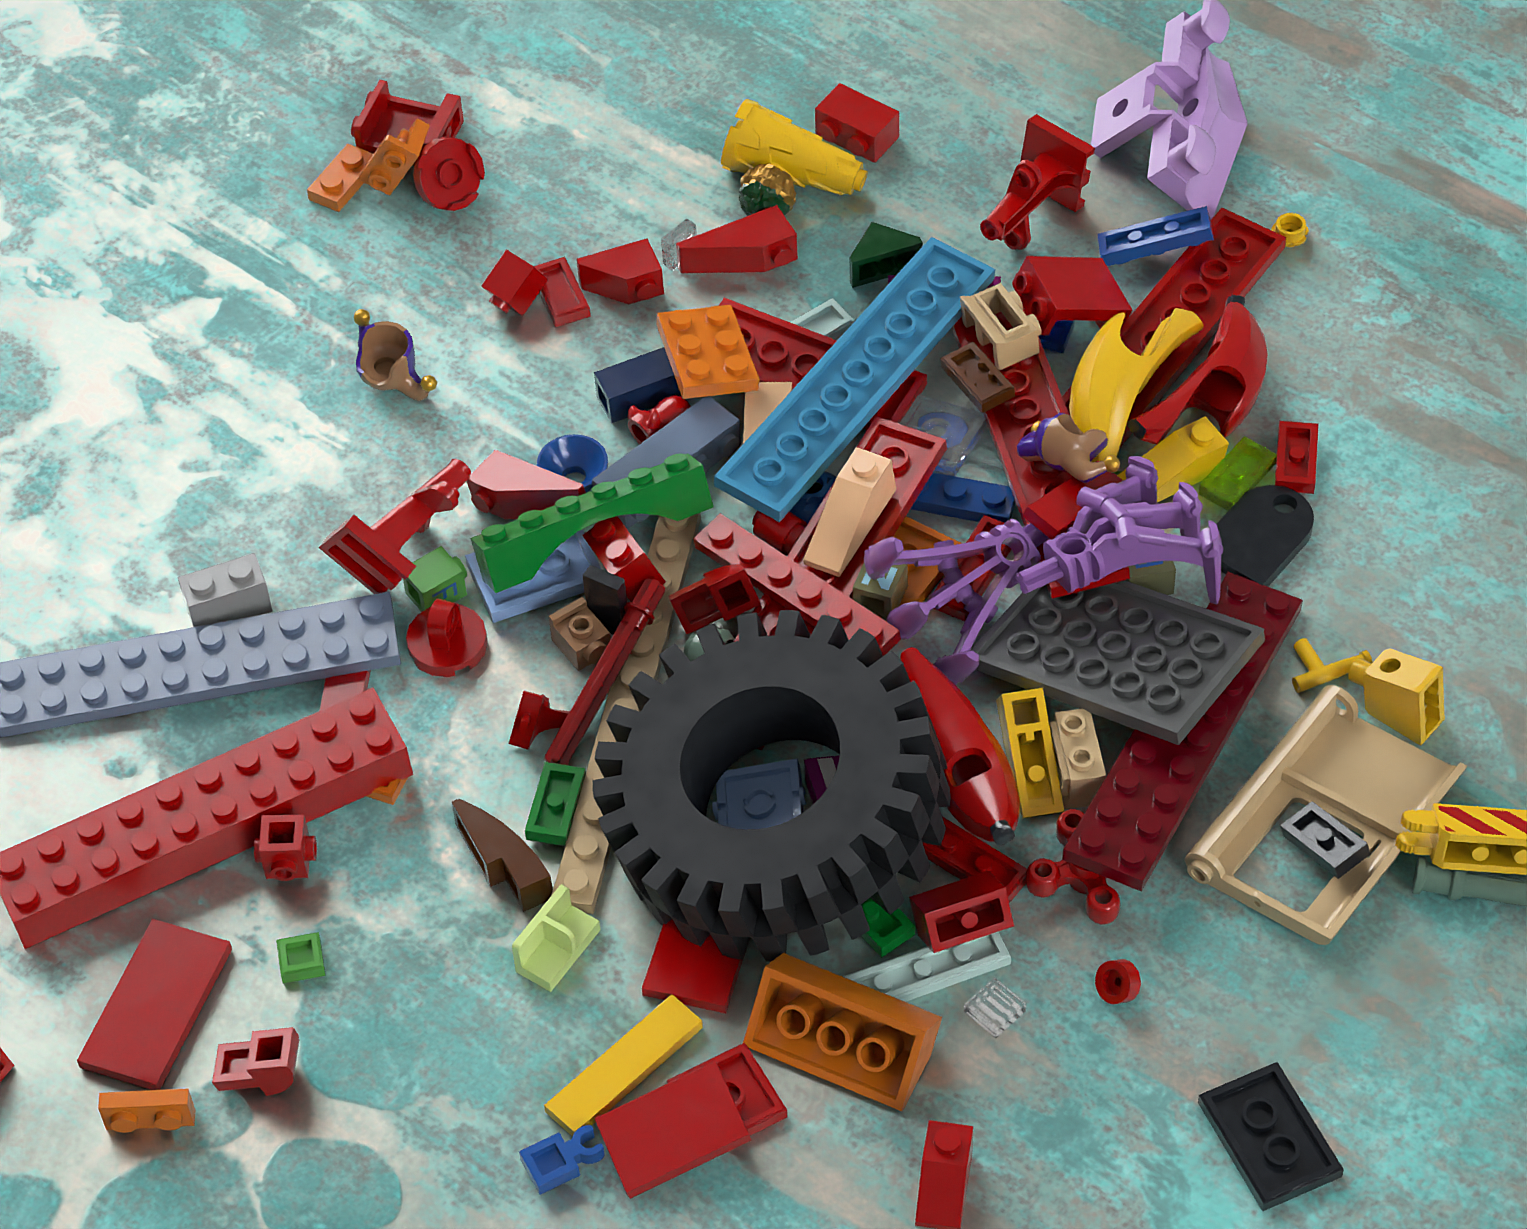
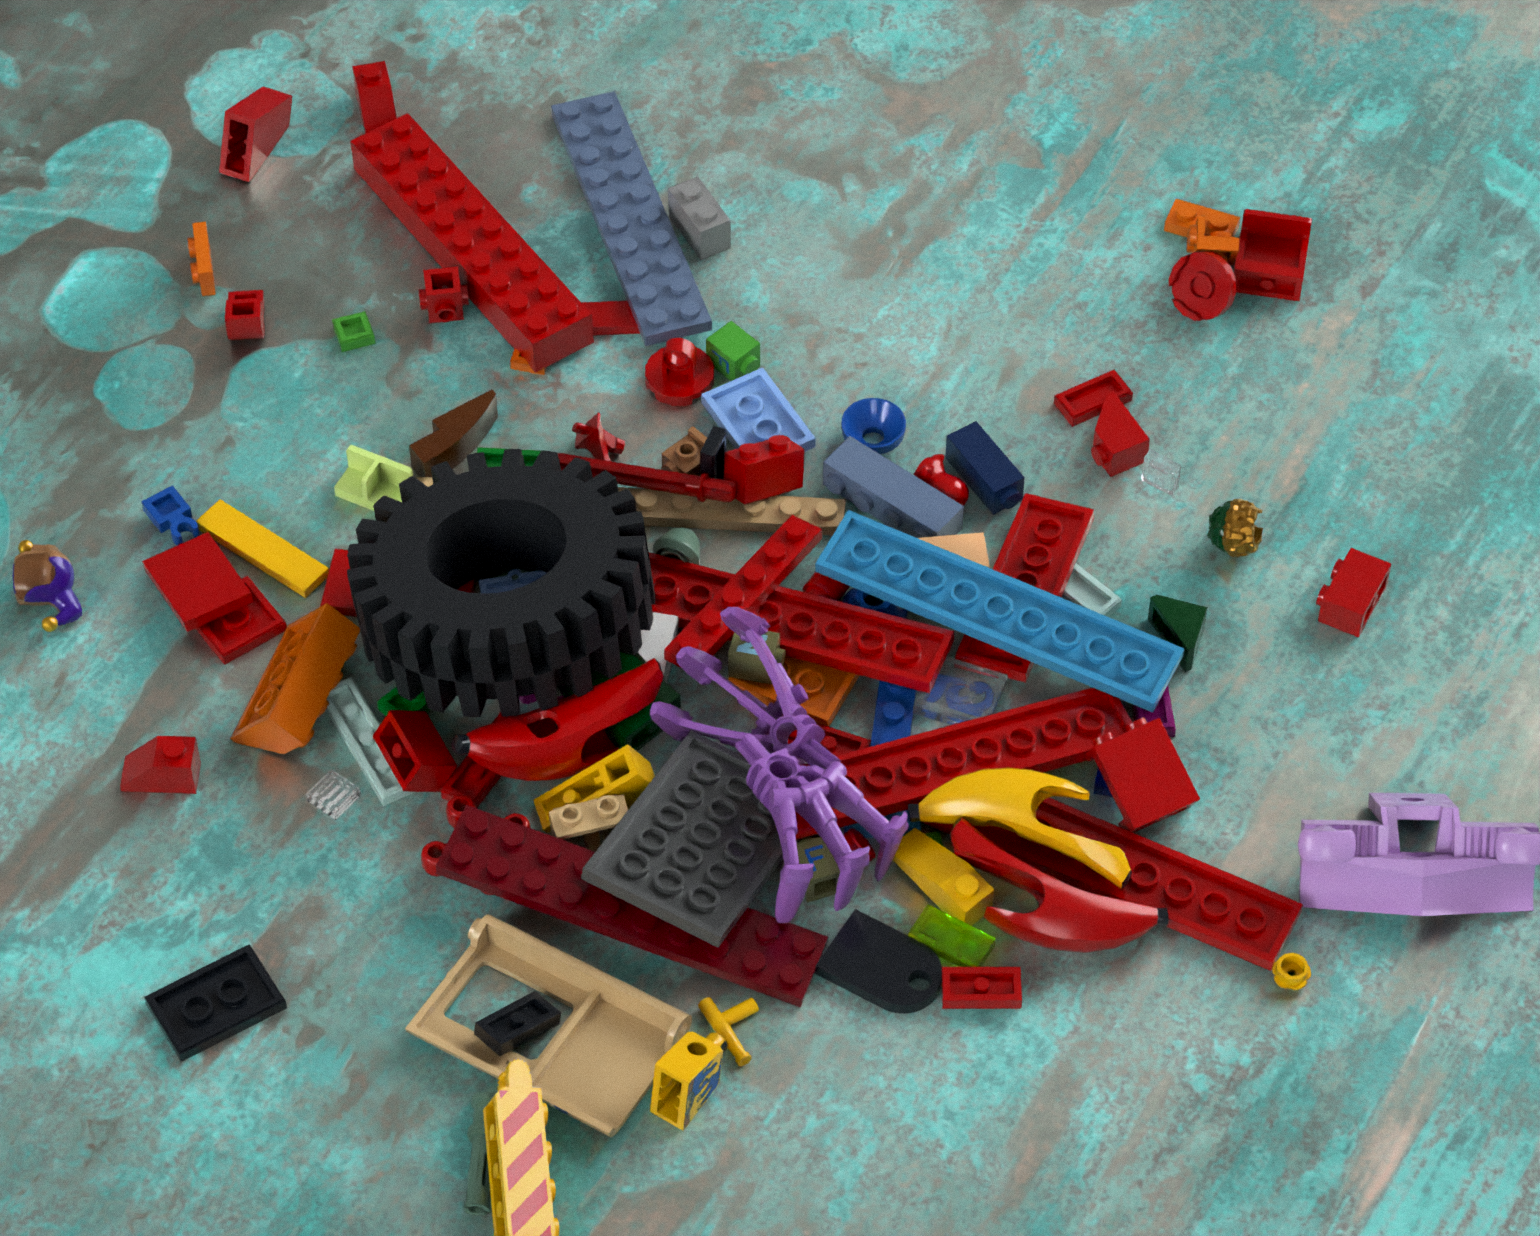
camera: 80 degrees right, 0 degrees up
red tile [77,918,232,1090] -> none
red piece [319,459,471,594] -> none
medium nougat piece [354,309,437,401] -> none
slope [466,449,586,519] -> none
green arch [470,453,714,593] -> none
red brick [481,249,548,316] -> none
orange plate [656,305,759,399] -> none
red brick [668,564,761,634] -> none
red slope [676,205,798,273] -> none
yellow cone [721,99,868,195] -> none
light nougat slope [803,447,896,577] -> none
reddish brown plate [940,342,1015,414] -> none
tan window [960,283,1042,370] -> none
red piece [980,114,1095,250] -> none
medium nougat piece [1017,413,1120,483] -> none
red tile [1023,460,1124,540] -> none
red tile [1095,959,1141,1004] -> none
blue plate [1097,206,1214,266] -> none

